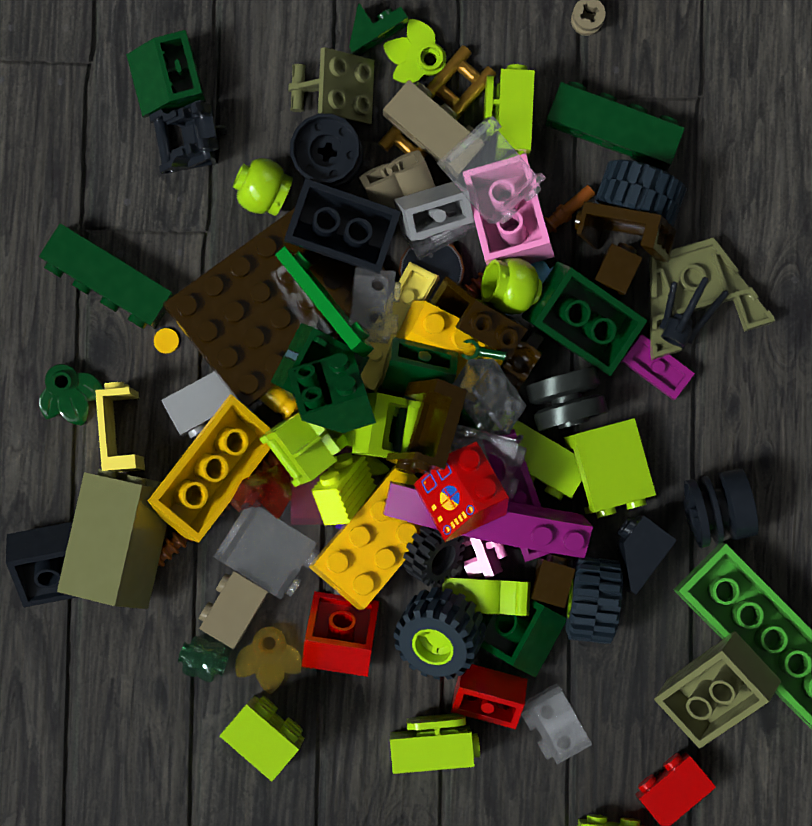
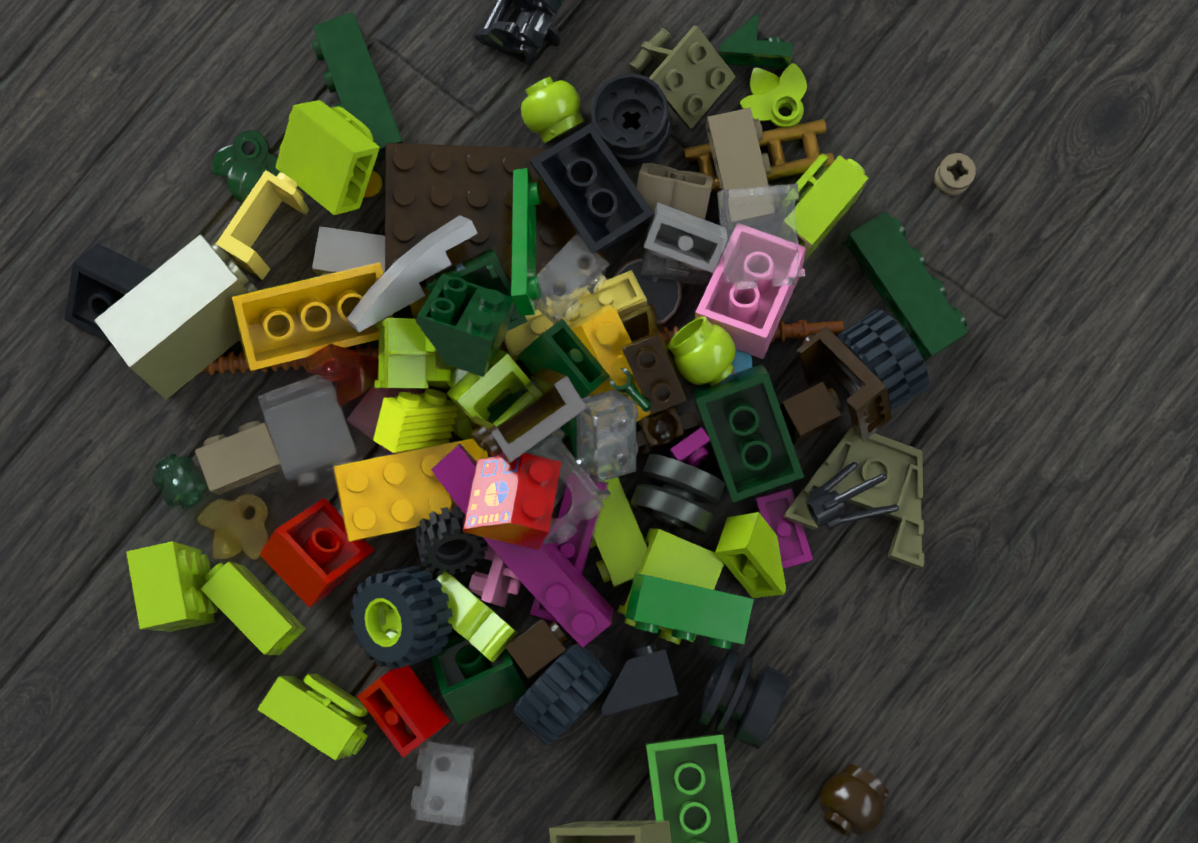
camera: 40 degrees right, 5 degrees down
none -> lime brick [201,561,306,655]
none -> lime brick [275,100,380,215]
none -> light grey slope [347,215,478,332]
none -> green brick [625,573,754,649]
none -> magenta plate [670,427,710,468]
none -> lime slope [715,512,786,598]

